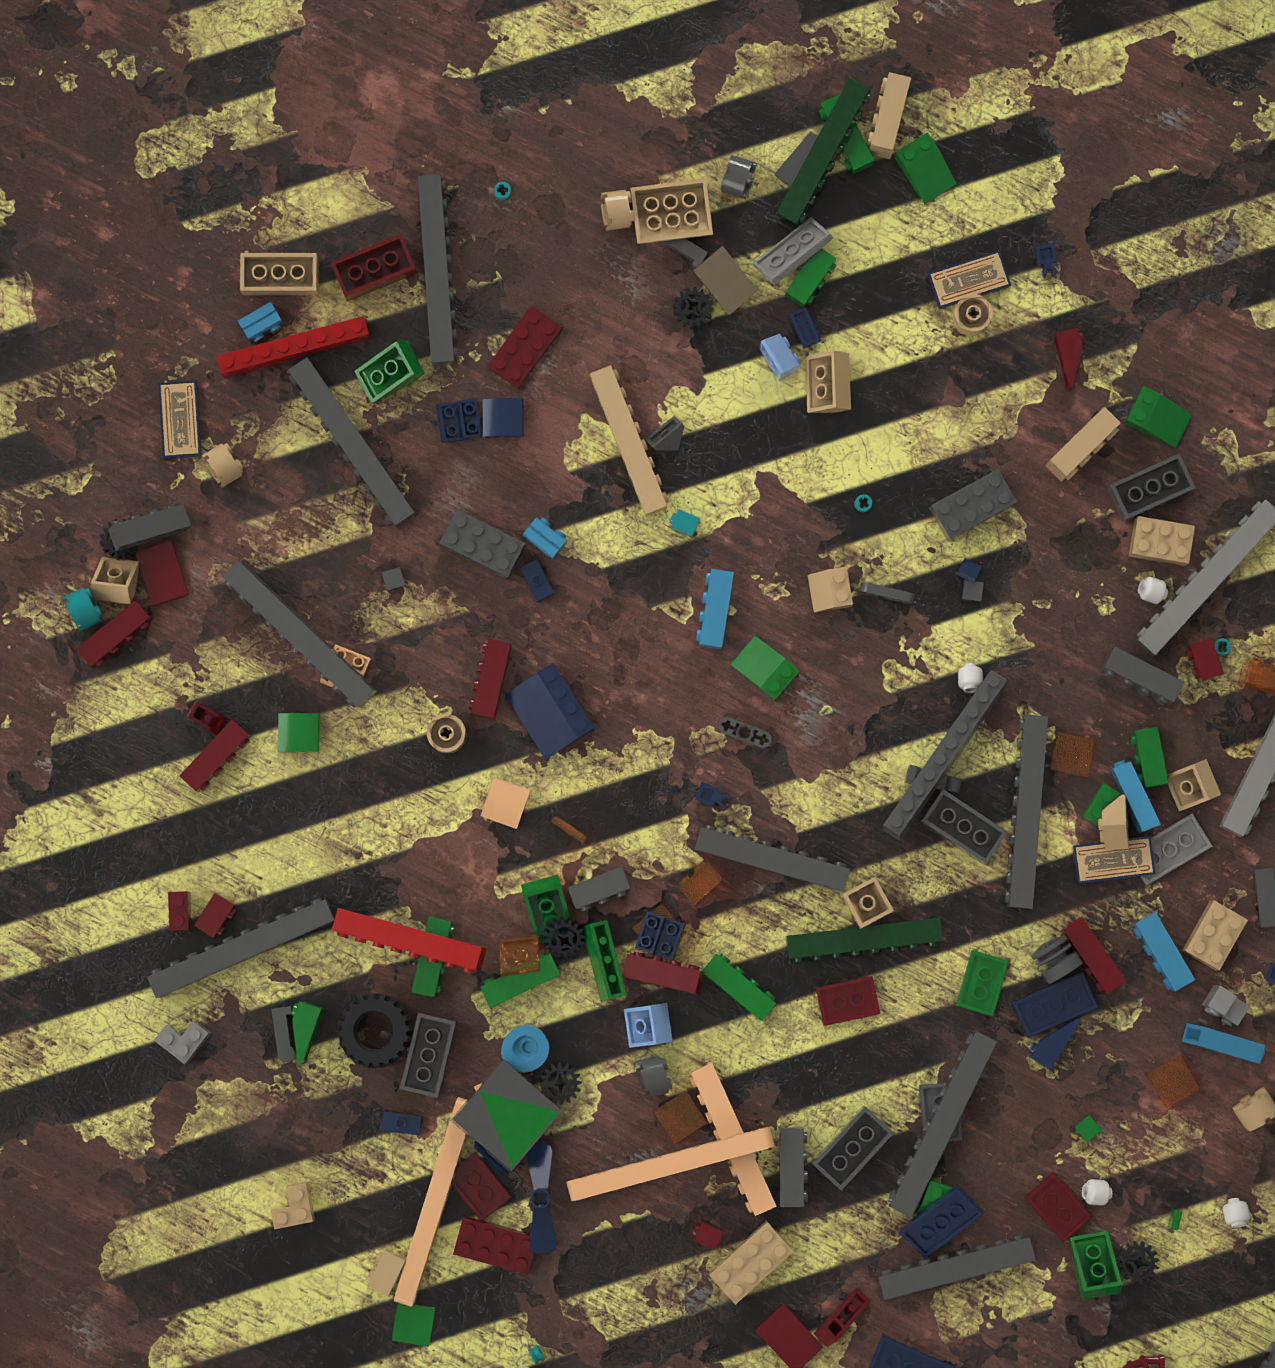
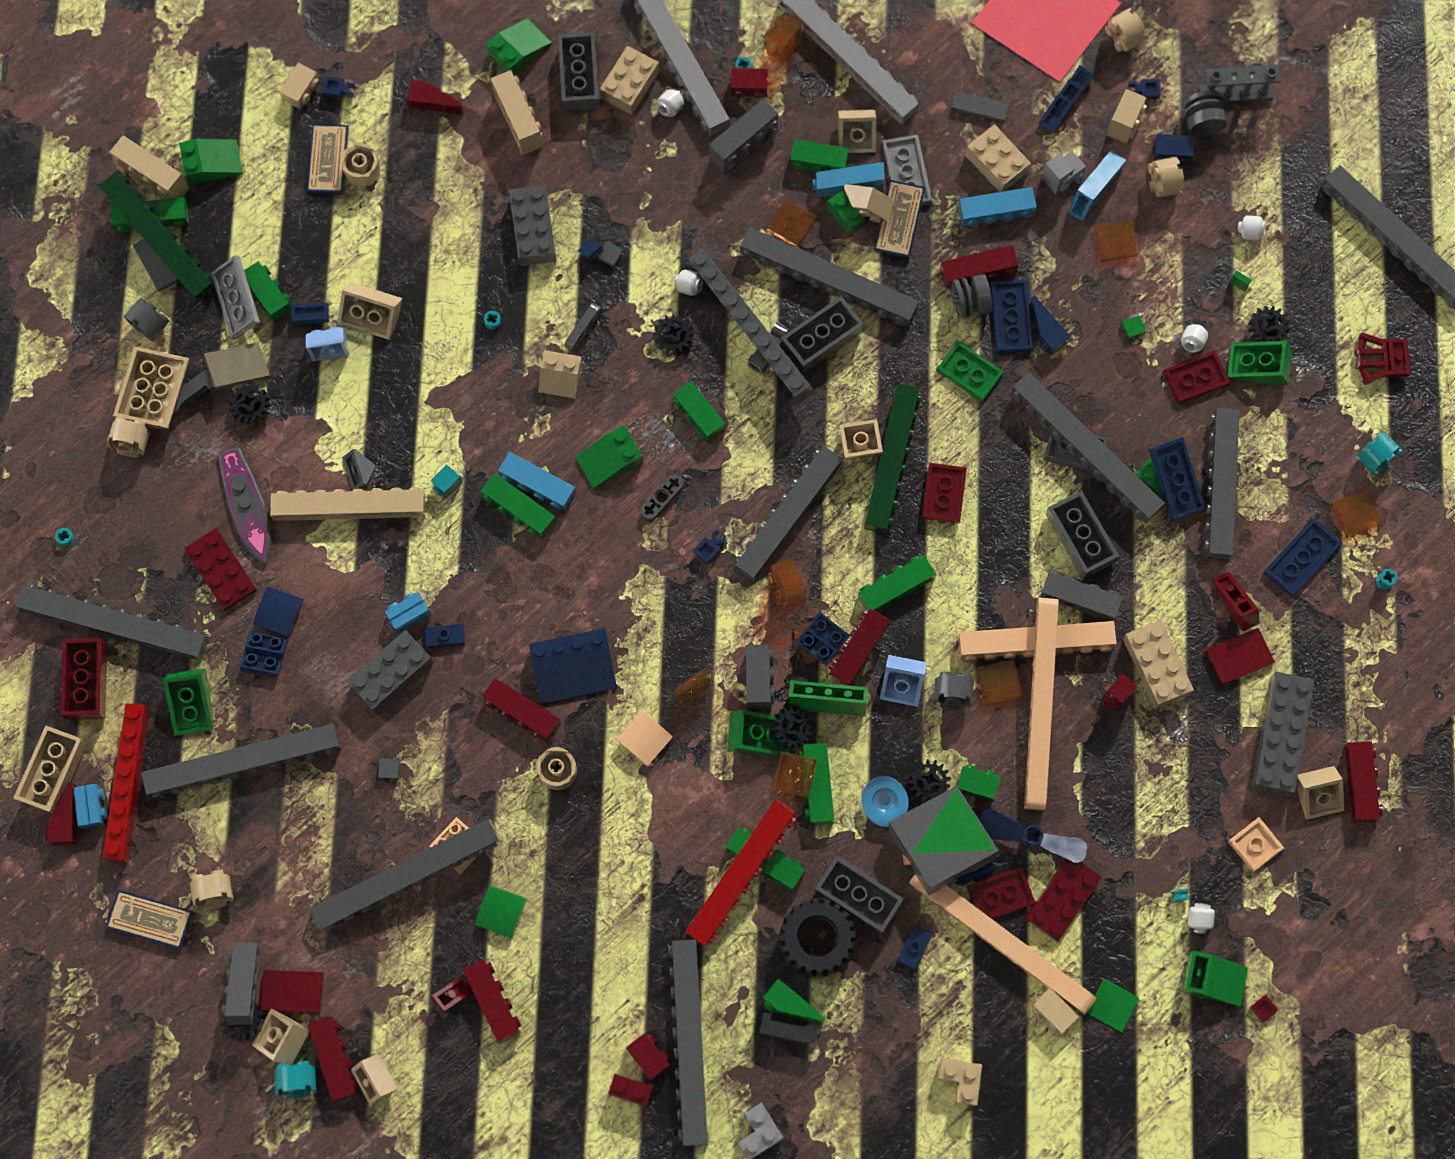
camera: 70 degrees left, 10 degrees down
none -> dark red slope [45,783,77,845]
none -> dark grey piece [218,448,271,565]
none -> tan brick [279,63,320,109]
none -> tan brick [351,1054,398,1105]
none -> green brick [481,473,556,539]
none -> black gear [653,314,694,355]
none -> green brick [673,381,726,442]
none -> green brick [957,765,1001,803]

